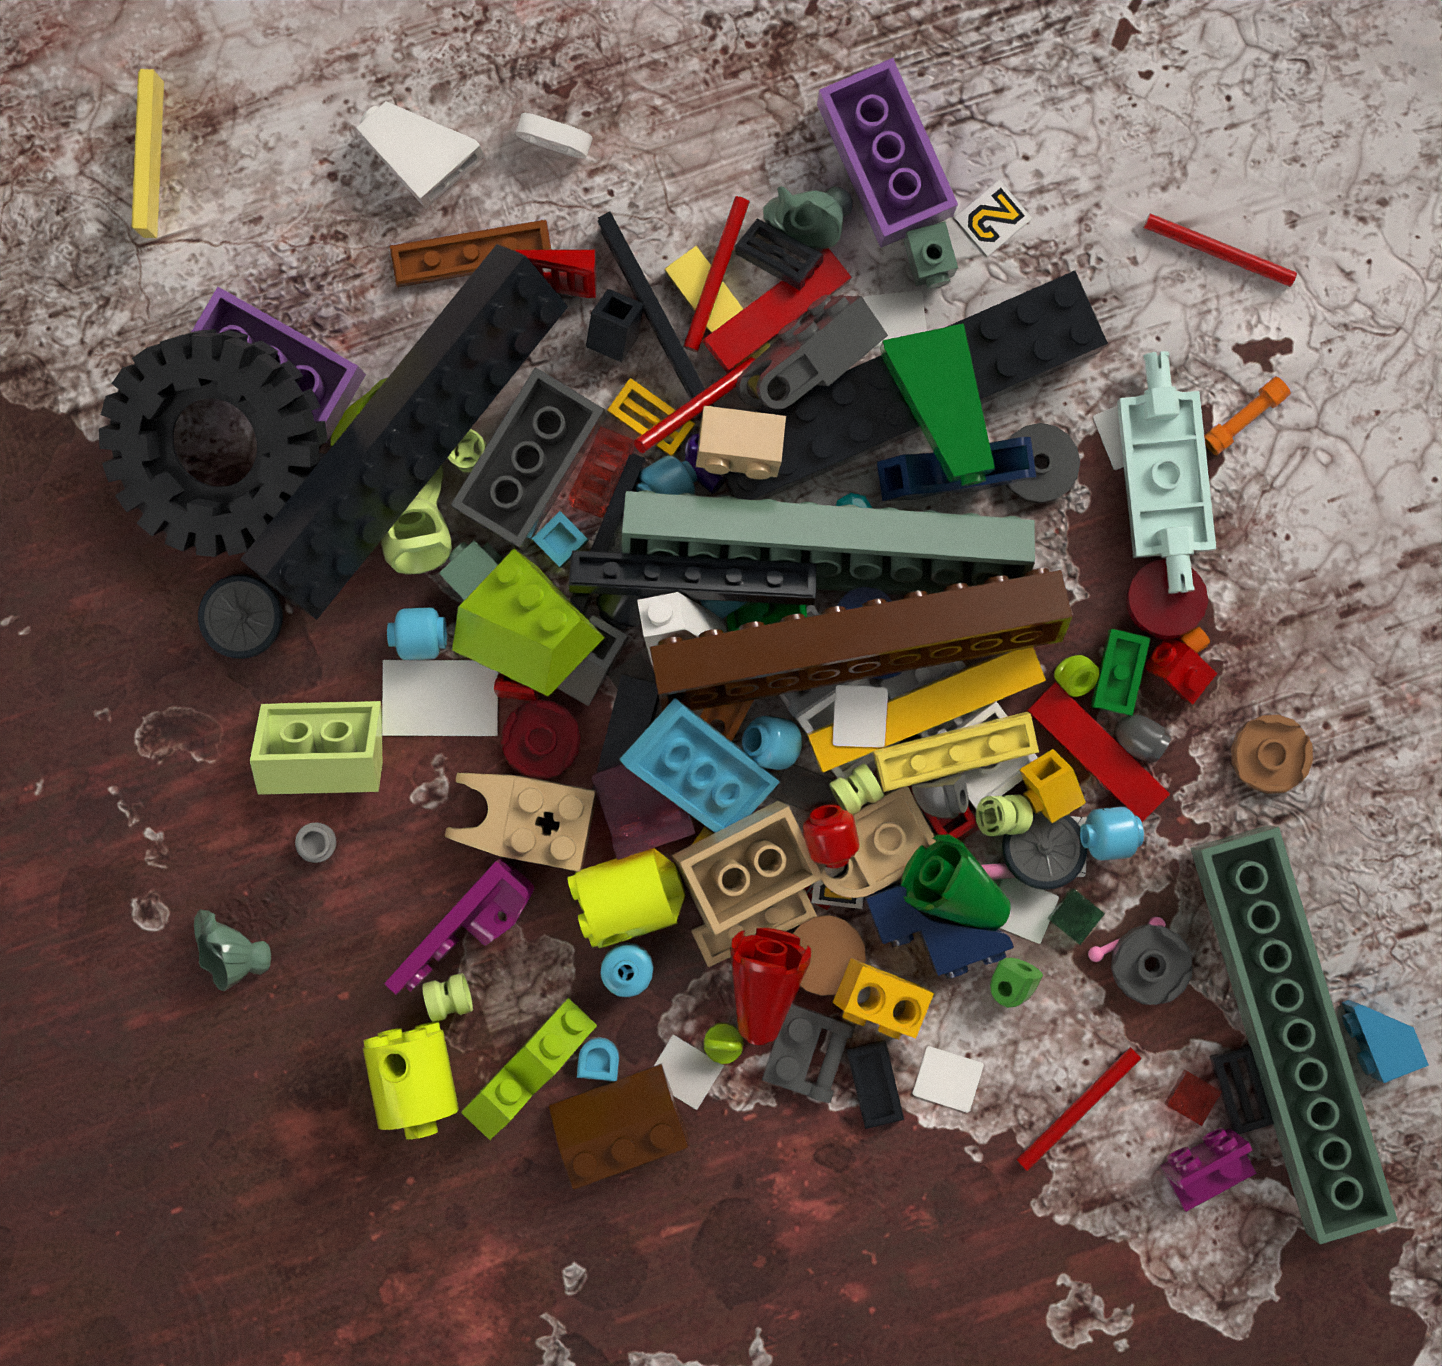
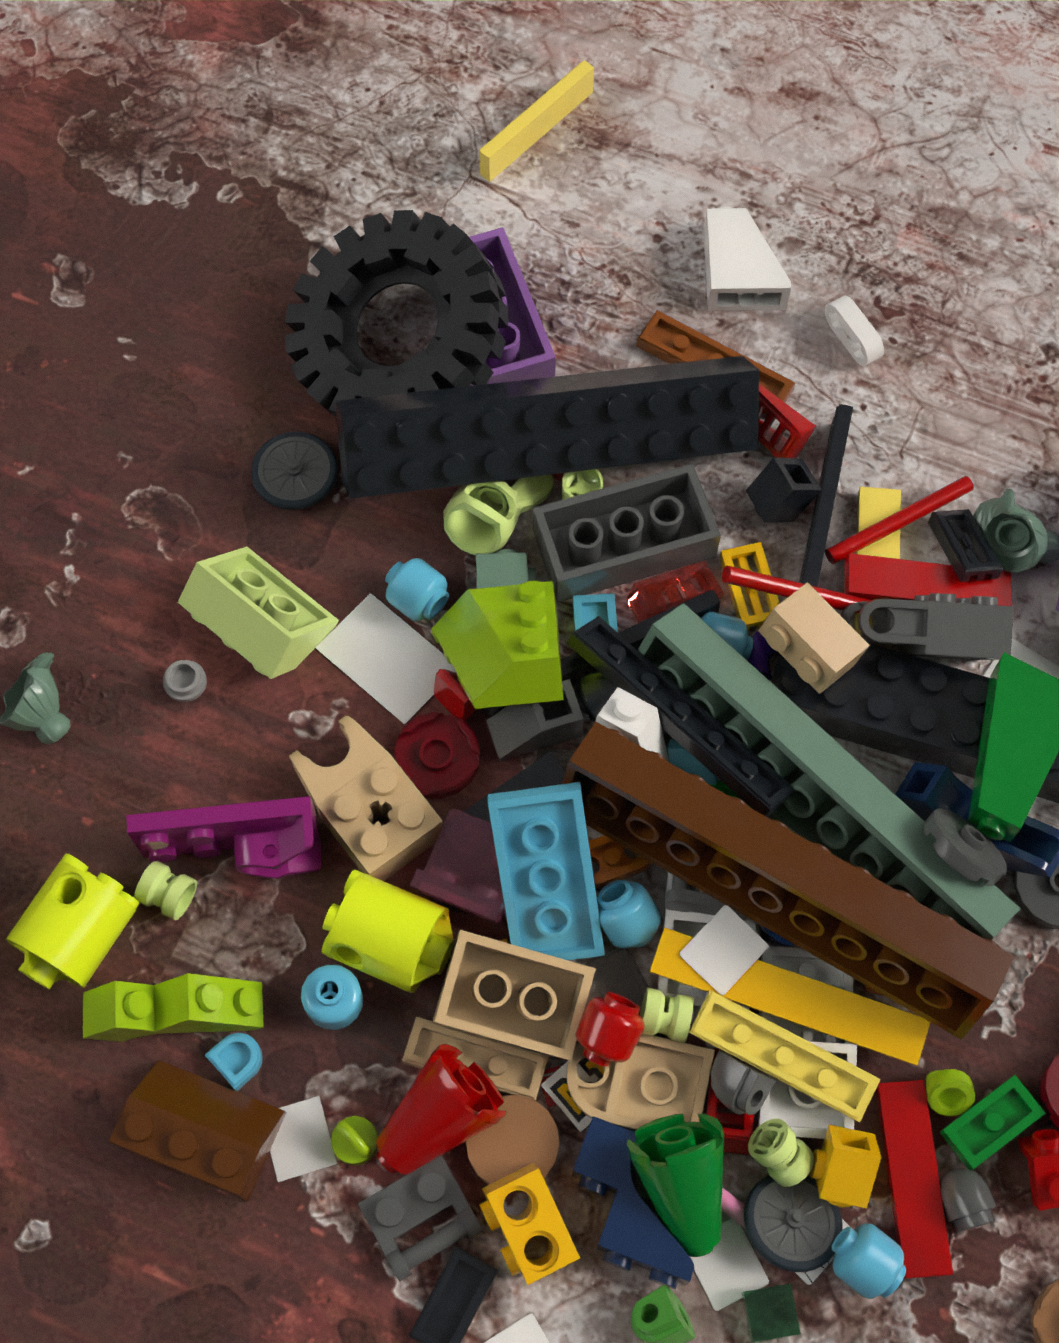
camera: 45 degrees right, 20 degrees down
none -> dark grey plate [924,808,1007,886]

